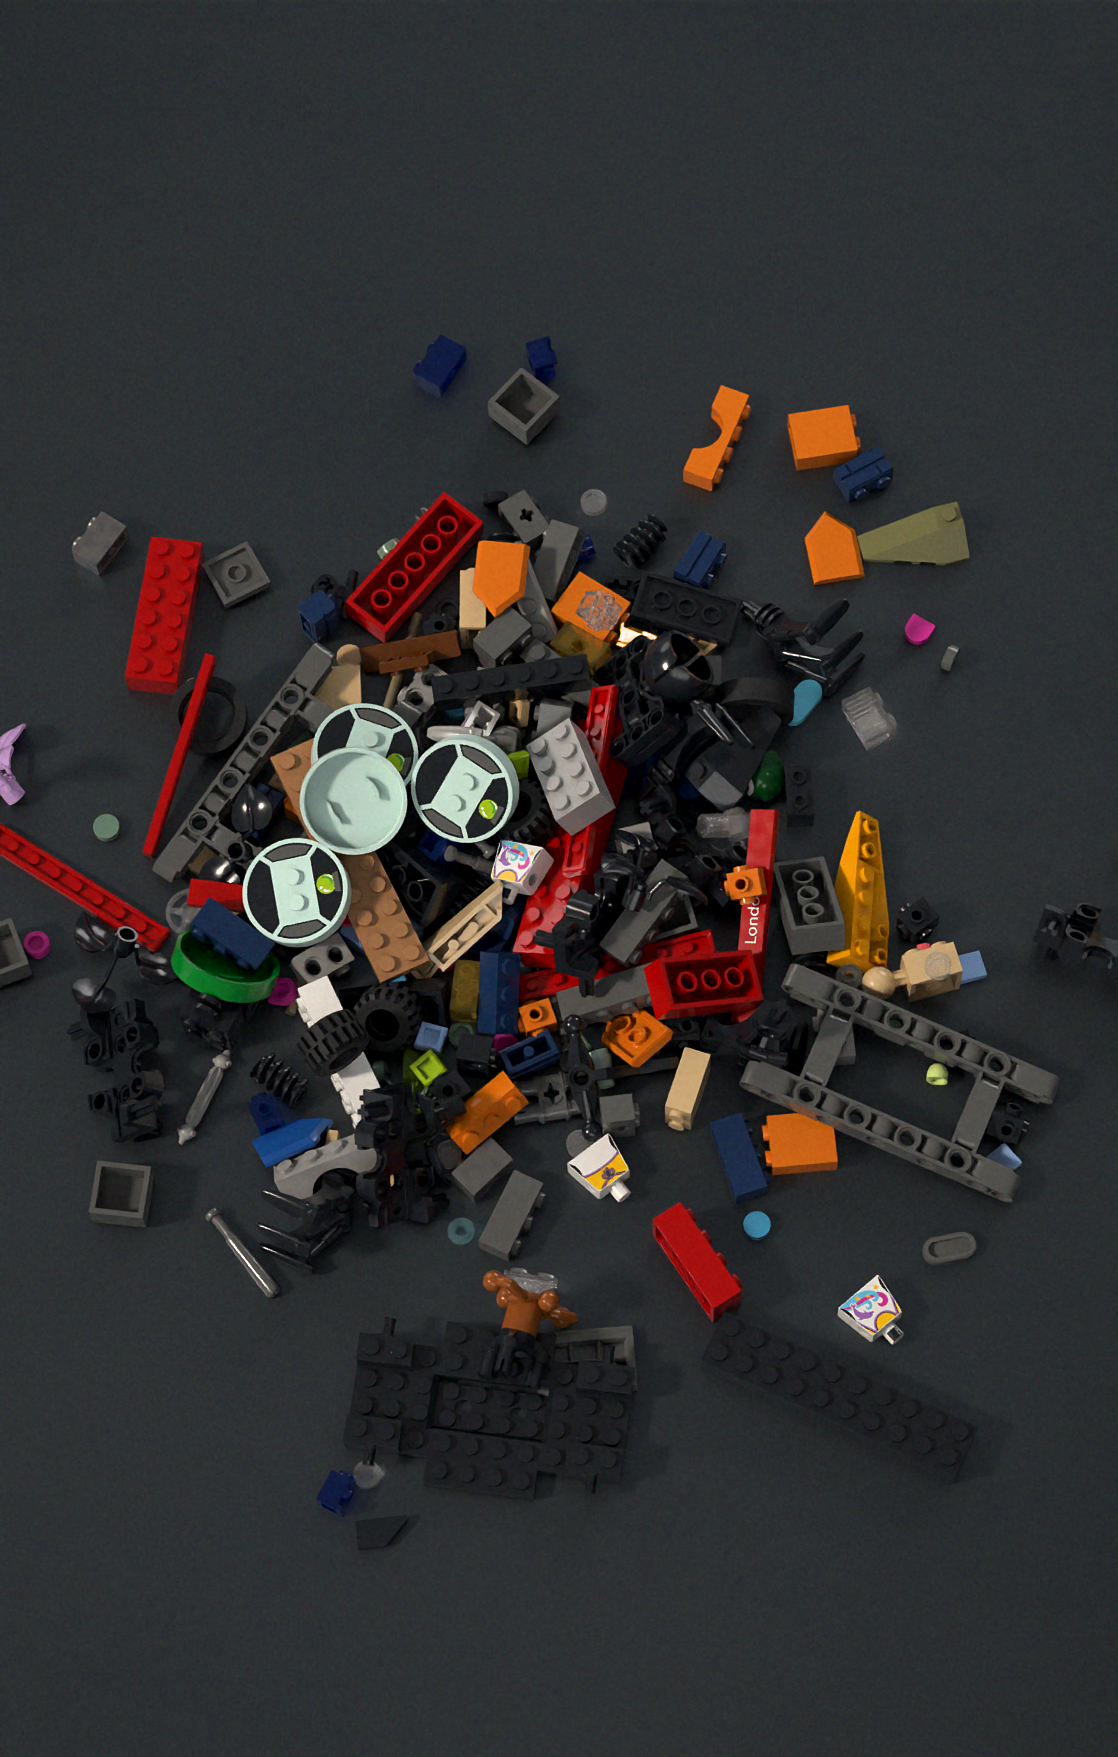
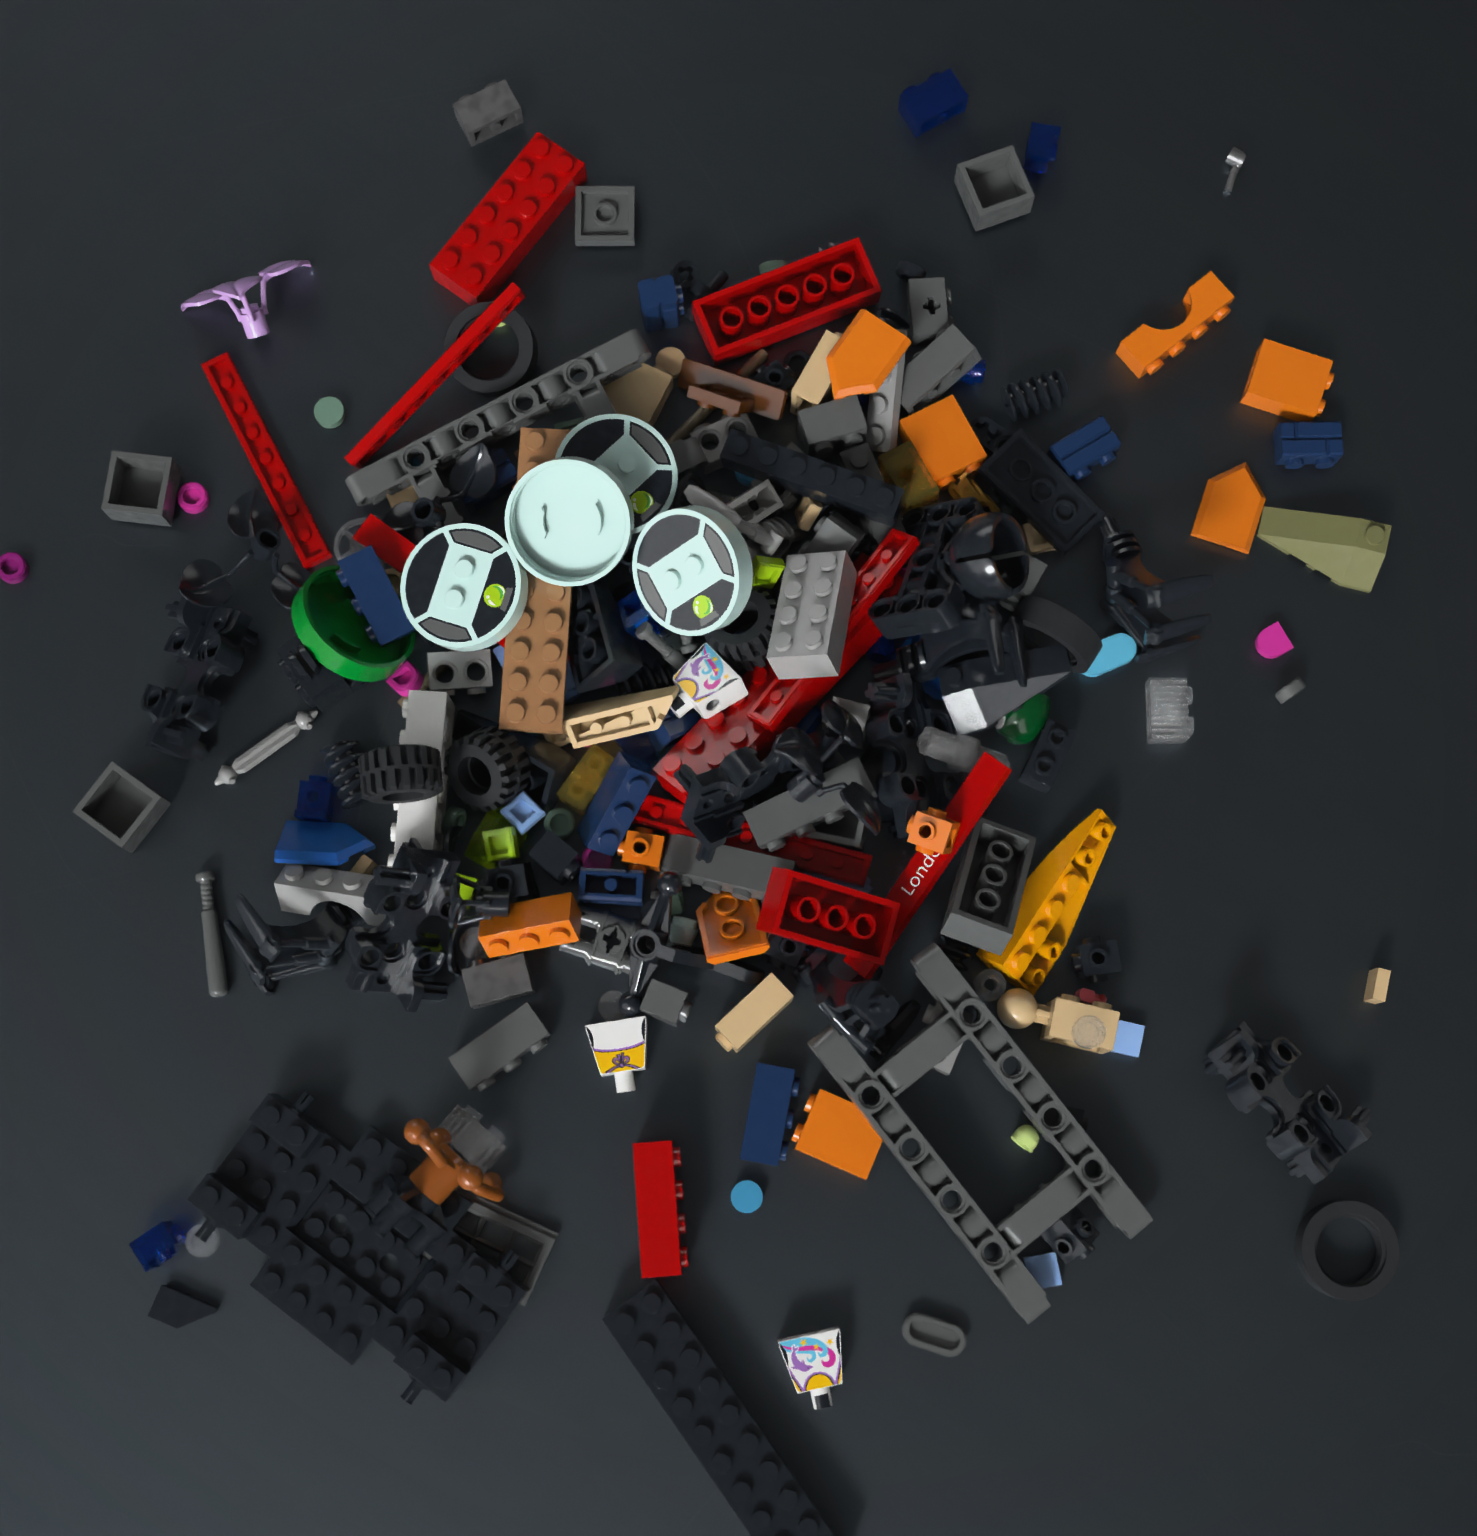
camera: 25 degrees right, 10 degrees up
clear light blue plate [448,1218,475,1245] -> none
clear brick [576,590,623,631] -> none
clear tile [581,489,606,516] -> none
none -> flat silver hand [1225,147,1246,192]

